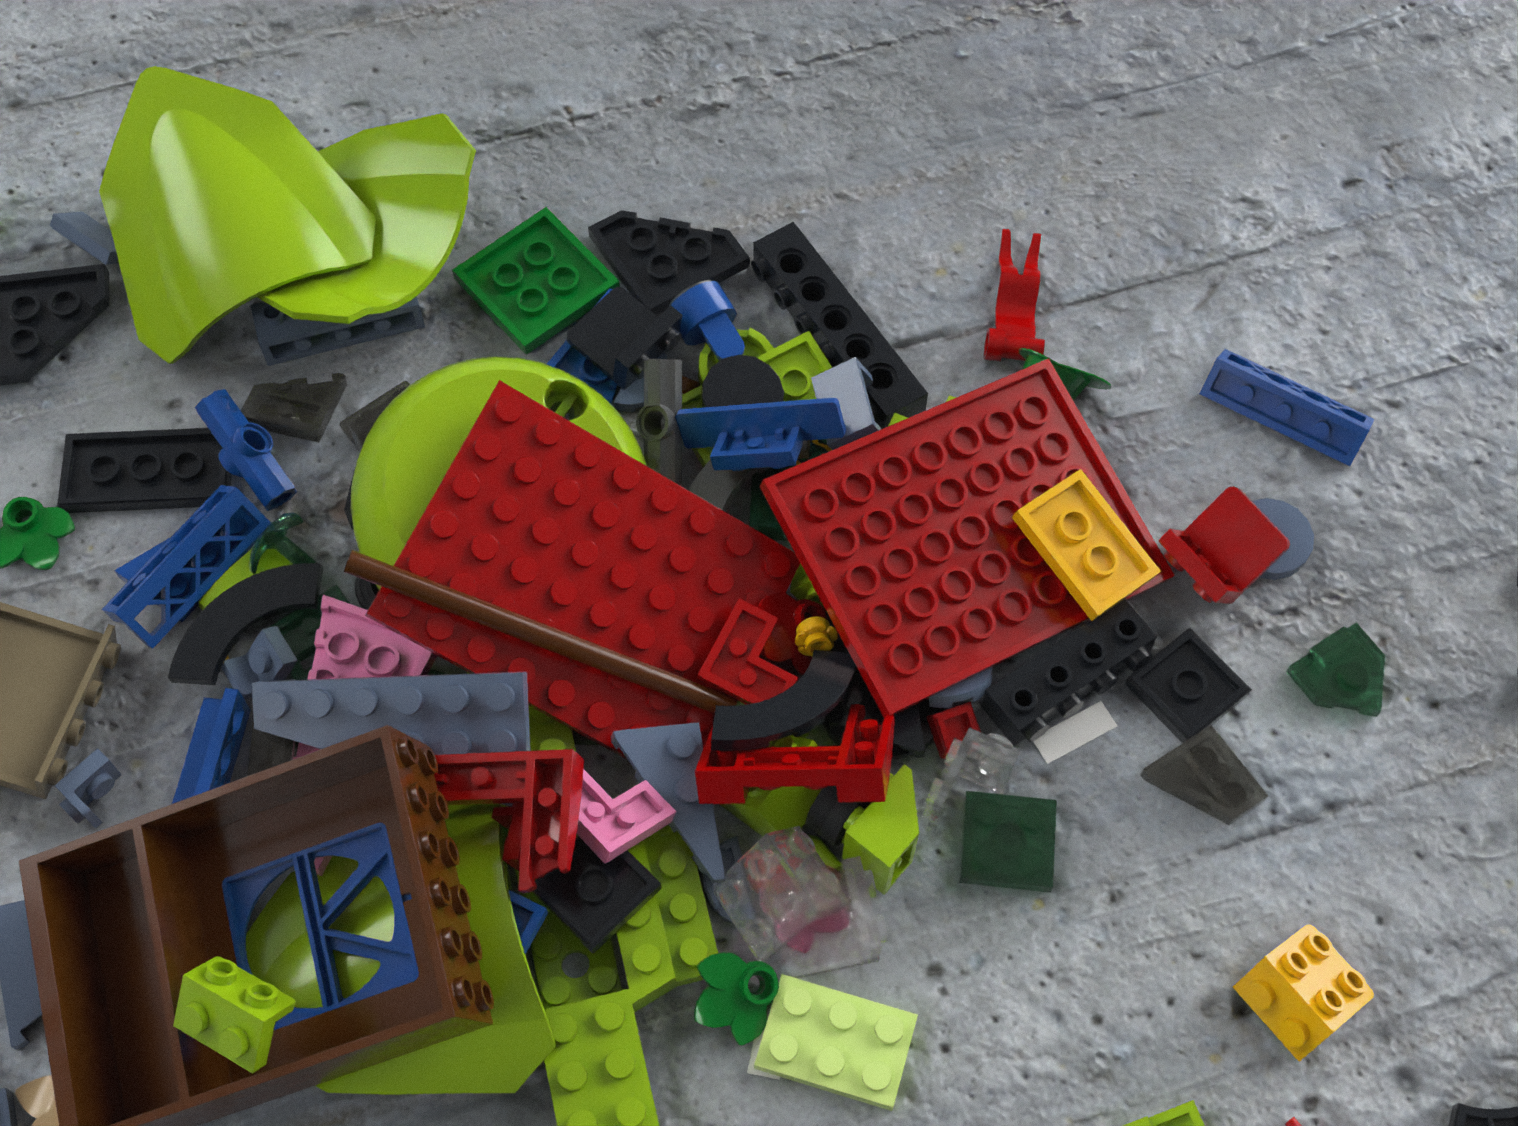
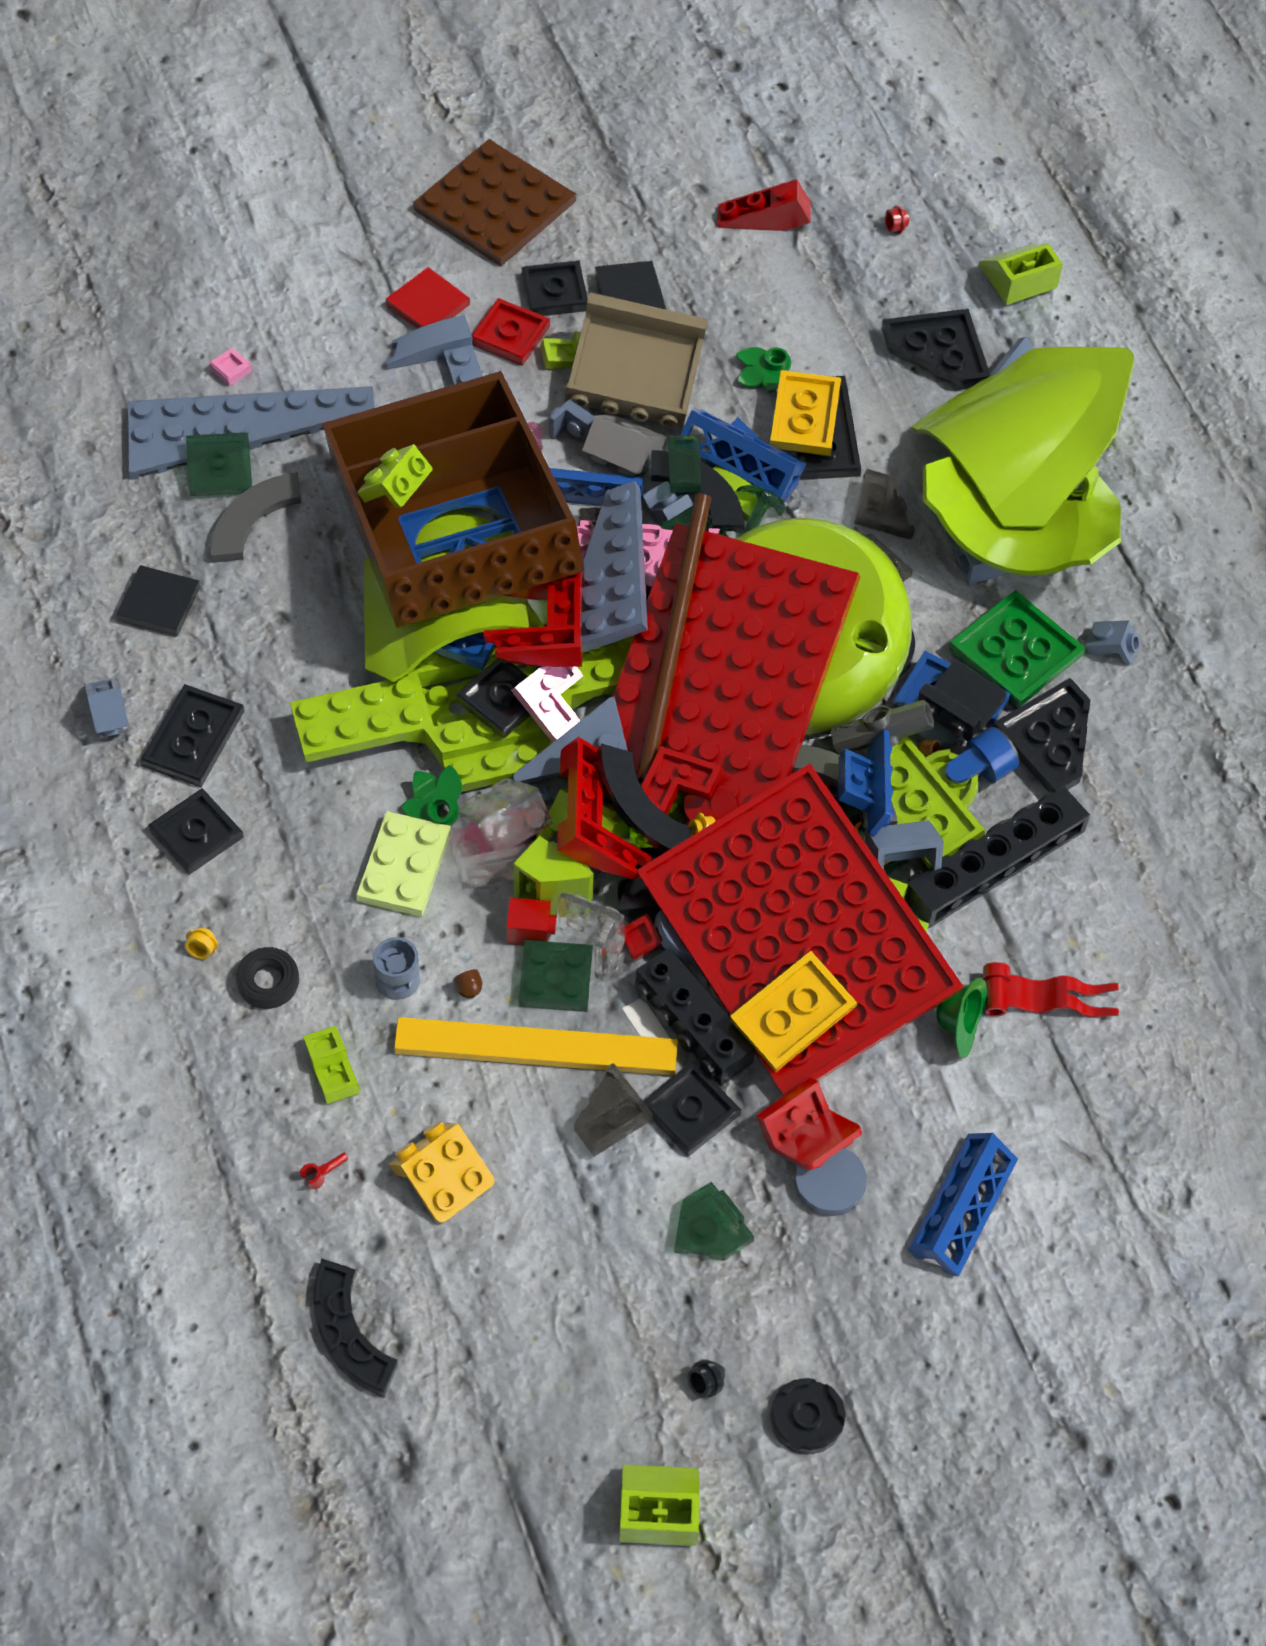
camera: 85 degrees right, 5 degrees down
blue piece [195,389,297,511] -> none
black tile [701,355,784,408] -> none
none -> sand blue wheel [373,937,420,1000]
none -> yellow tile [394,1017,678,1076]
none -> reddish brown hinge [452,969,483,999]
none -> red brick [506,898,557,947]
none -> light grey slope [582,414,668,477]
none -> clear green tile [668,435,701,493]
none -> yellow plate [770,370,841,456]
none -> sand blue bracket [1085,620,1140,664]

